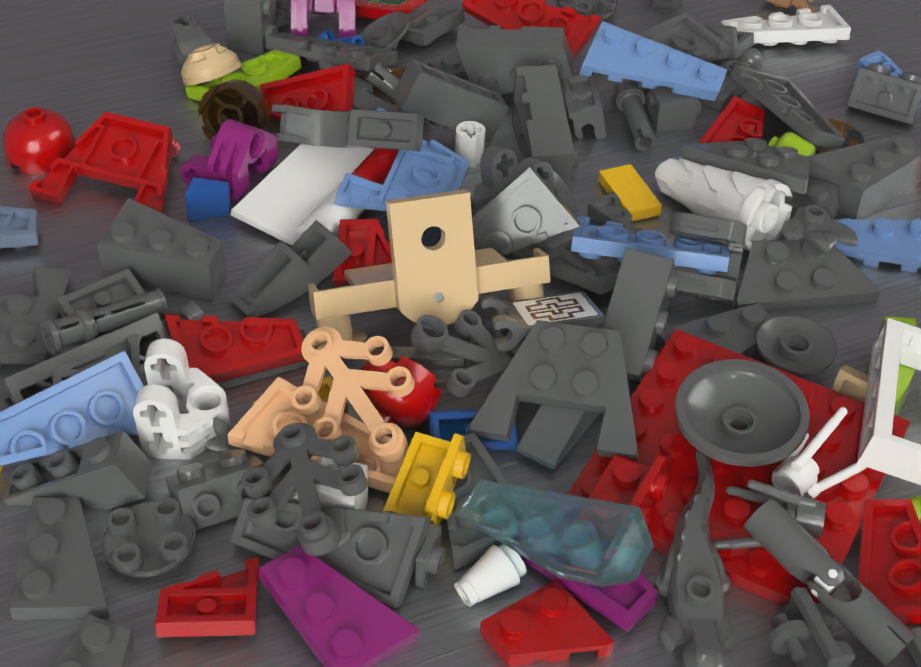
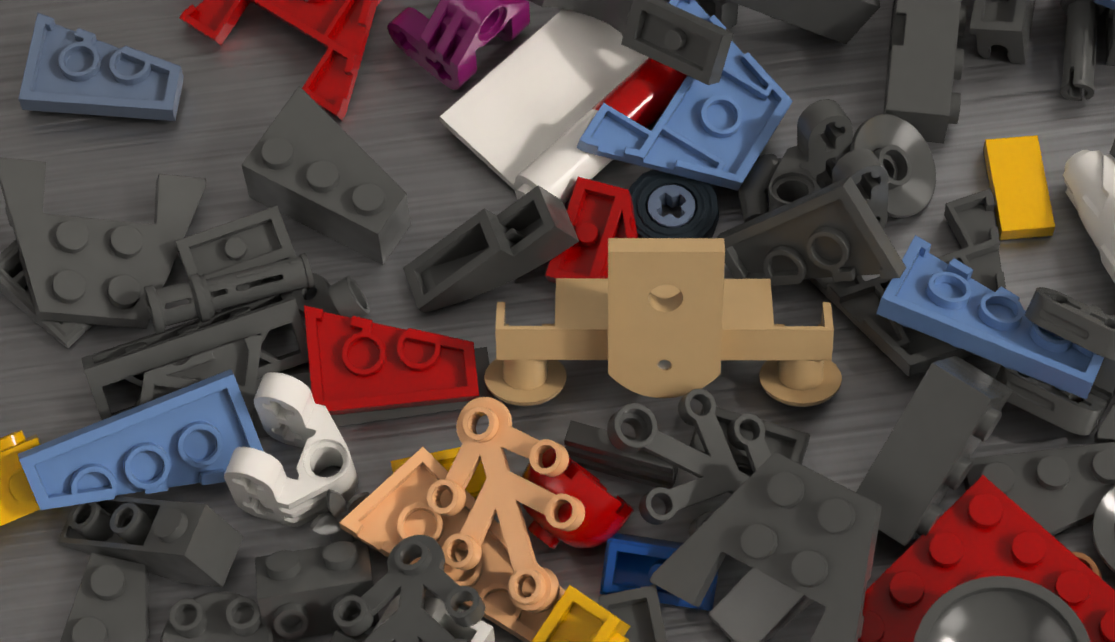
camera: 20 degrees right, 20 degrees up
blue slope [185,177,231,221] -> none
white piece [455,121,486,168] -> none
flag [479,291,606,352] -> none

